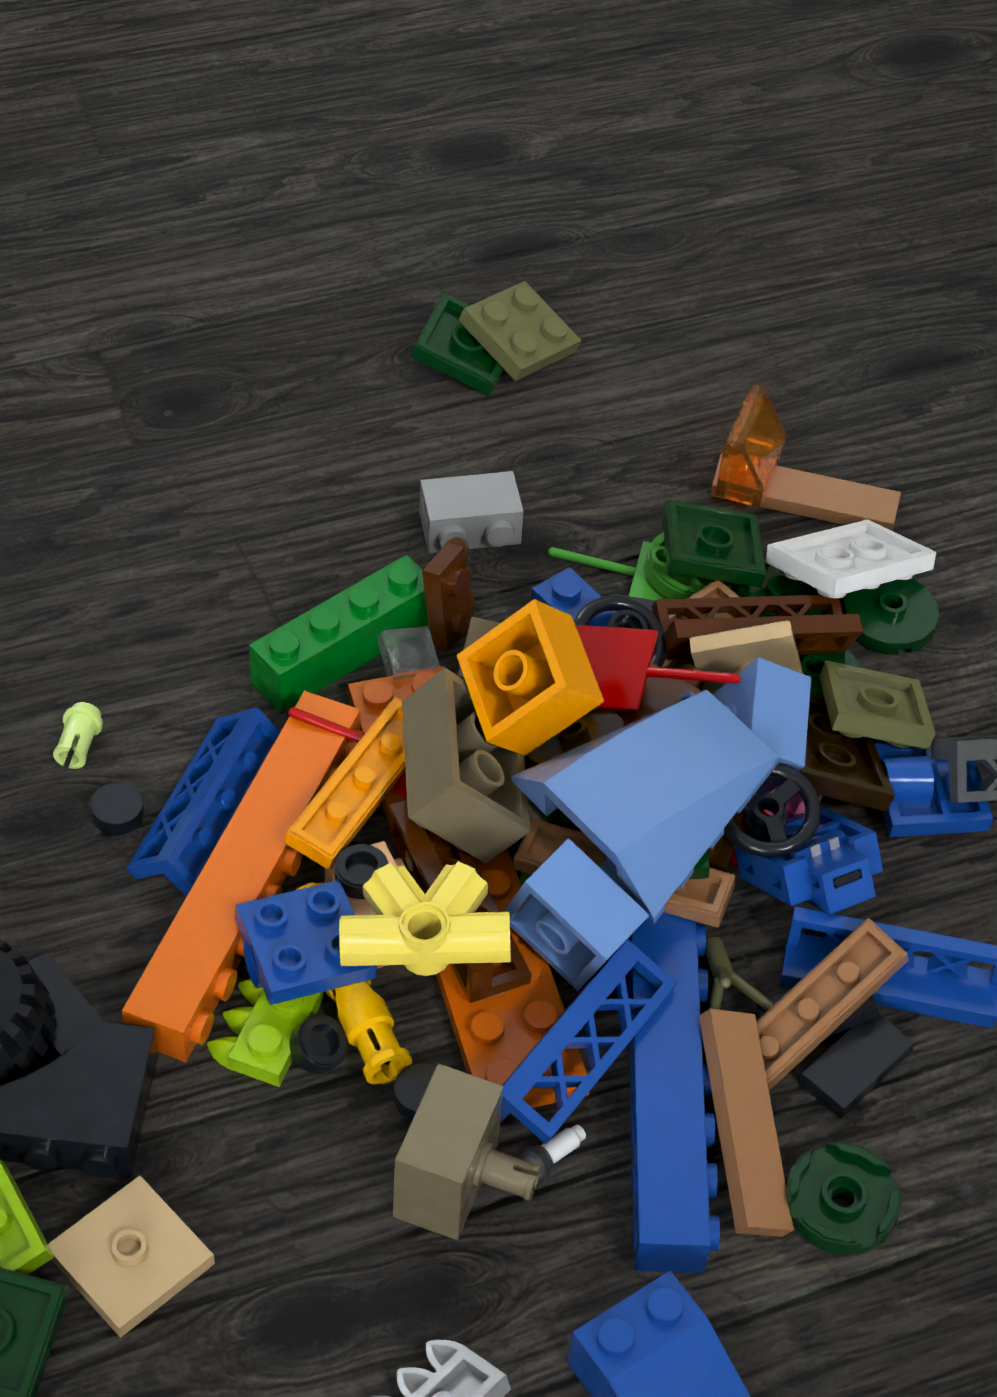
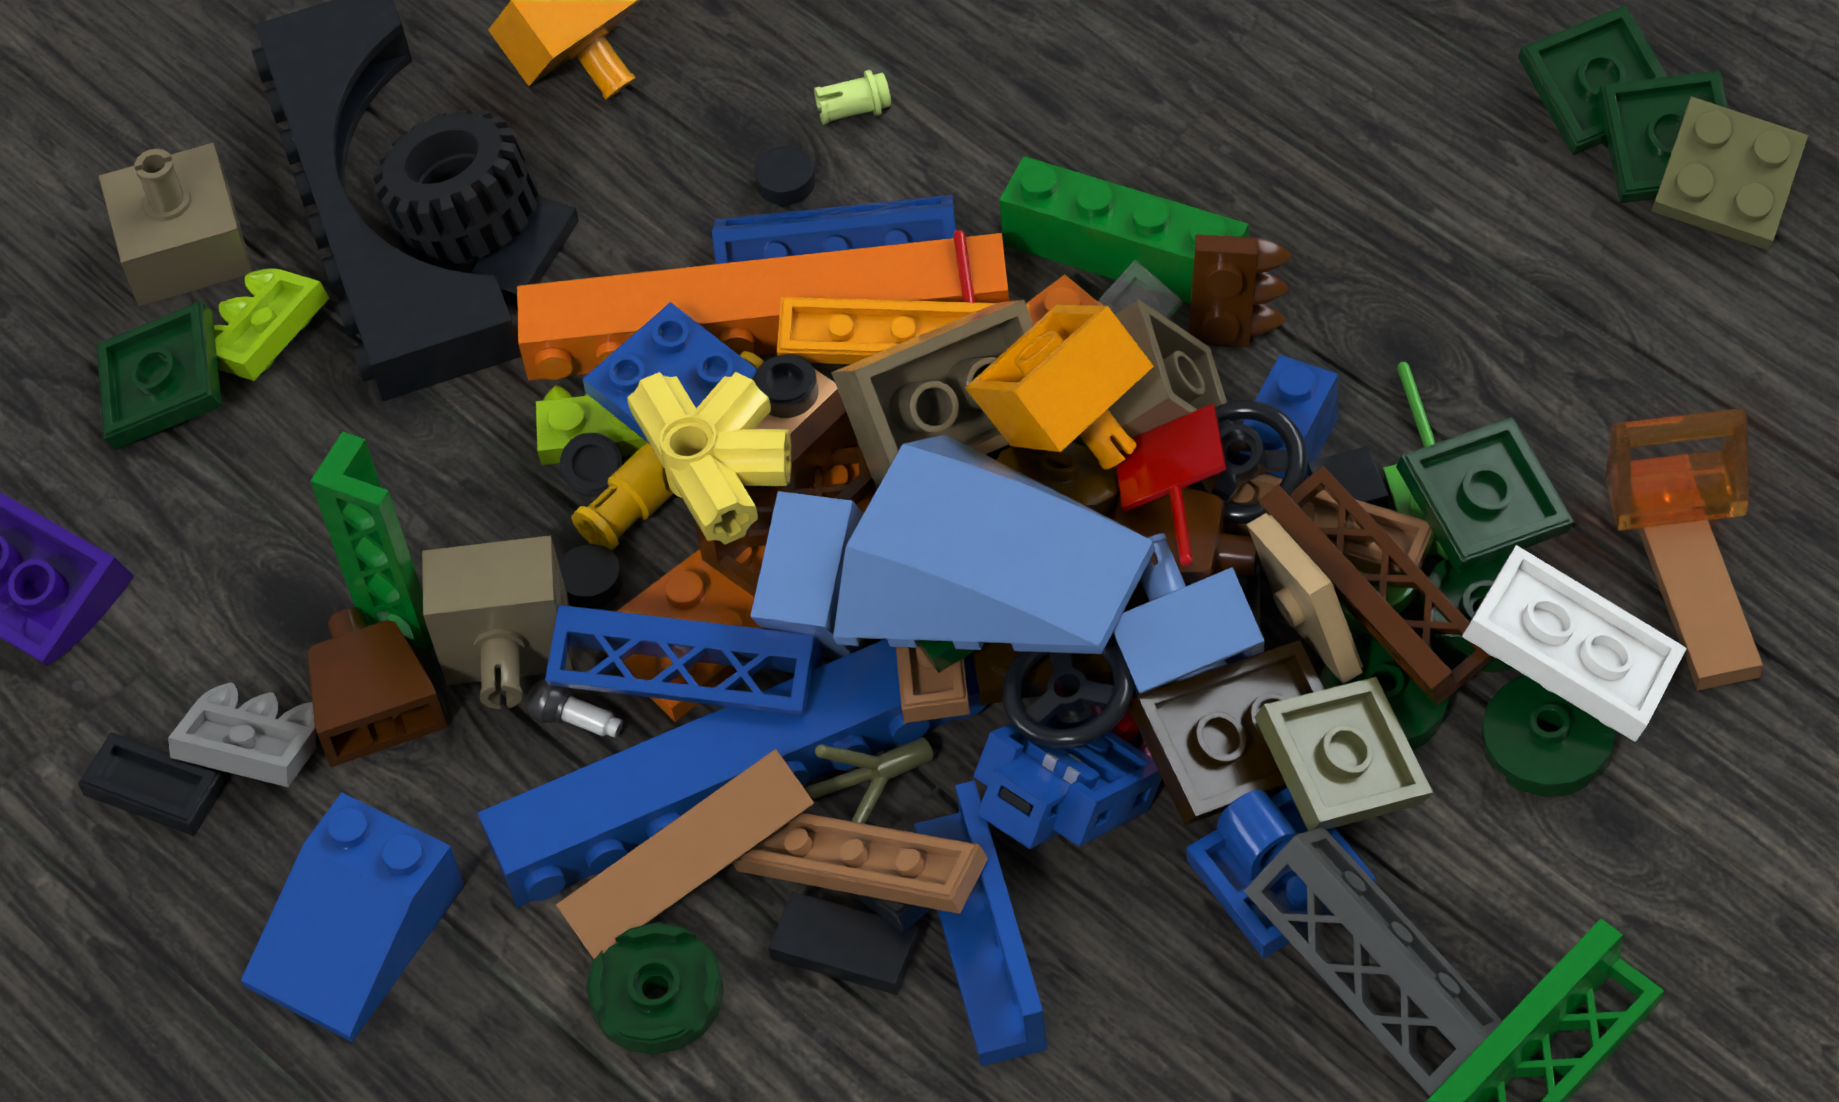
camera: 75 degrees right, 5 degrees up
tan plate [48,1175,215,1338] -> none
light grey brick [419,471,524,553] -> none
none -> reddish brown torso [307,608,448,767]
none -> green fence [310,431,432,651]
none -> dark green plate [1518,5,1667,155]

